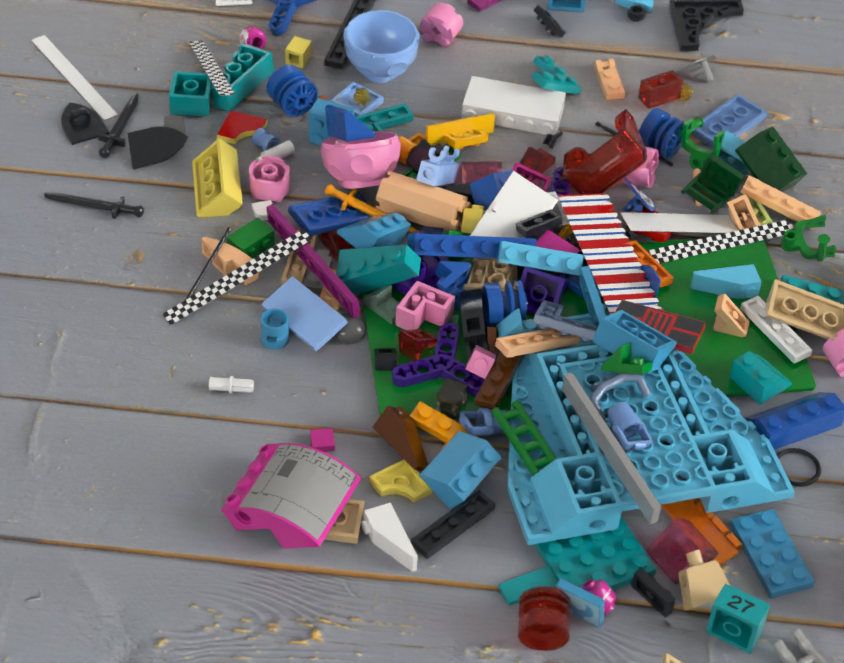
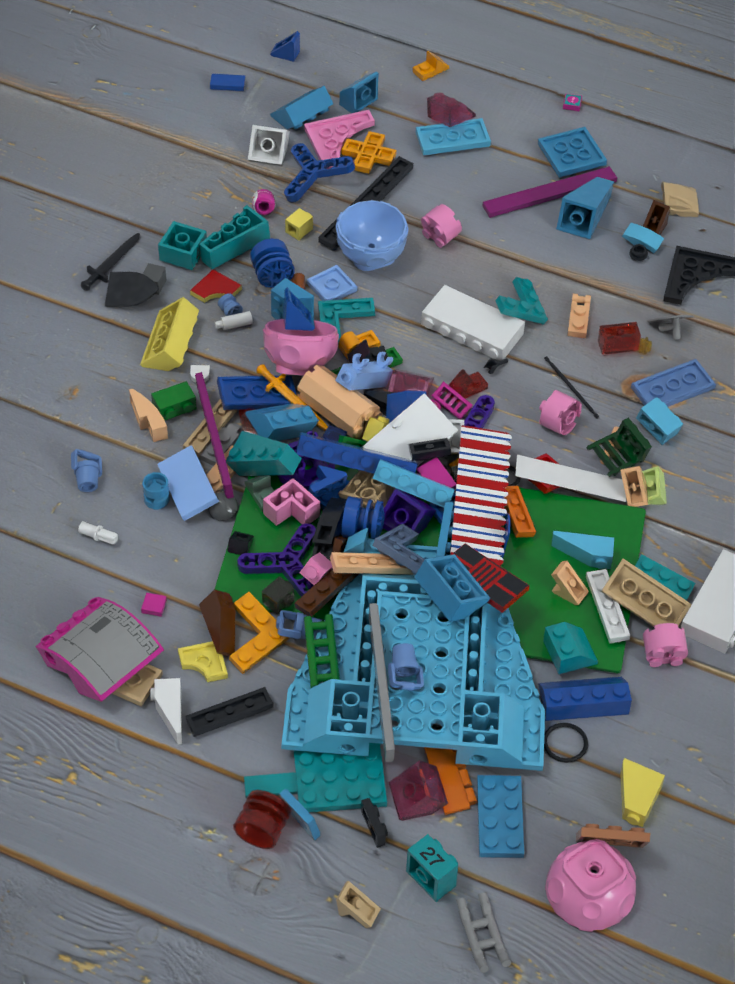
camera: 20 degrees right, 5 degrees up
white sticker [32,35,117,120] -> none
black sword [44,192,144,219] -> none
black shield [61,103,109,145] -> none
sticker [163,229,312,325] -> none
black piece [184,227,231,301] -> none
sticker [189,41,235,96] -> none
bright pink brick [249,156,290,203] -> none
clear yellow plate [354,87,371,106] -> none
clear red slope [398,329,438,361] -> none
dark azure slope [419,431,502,509] -> none
yellow bracket [426,113,494,149] -> none
black plate [533,5,566,38] -> none
clear red windscreen [562,109,647,194] -> none
dark pink head [581,579,616,615] -> none
sand blue piece [590,373,651,420] -> none
green slope [601,342,652,375] -> none
blue shield [622,177,656,212] -> none
blue wheel [637,108,684,159] -> none
sticker [647,219,795,263] -> none
tan torso [678,550,730,610] -> none
green piece [679,117,725,169] -> none
dark green slope [735,126,808,192] -> none
light nougat plate [740,175,821,229] -> none
green piece [781,215,836,261] -> none
none -> medium blue piece [71,449,102,492]

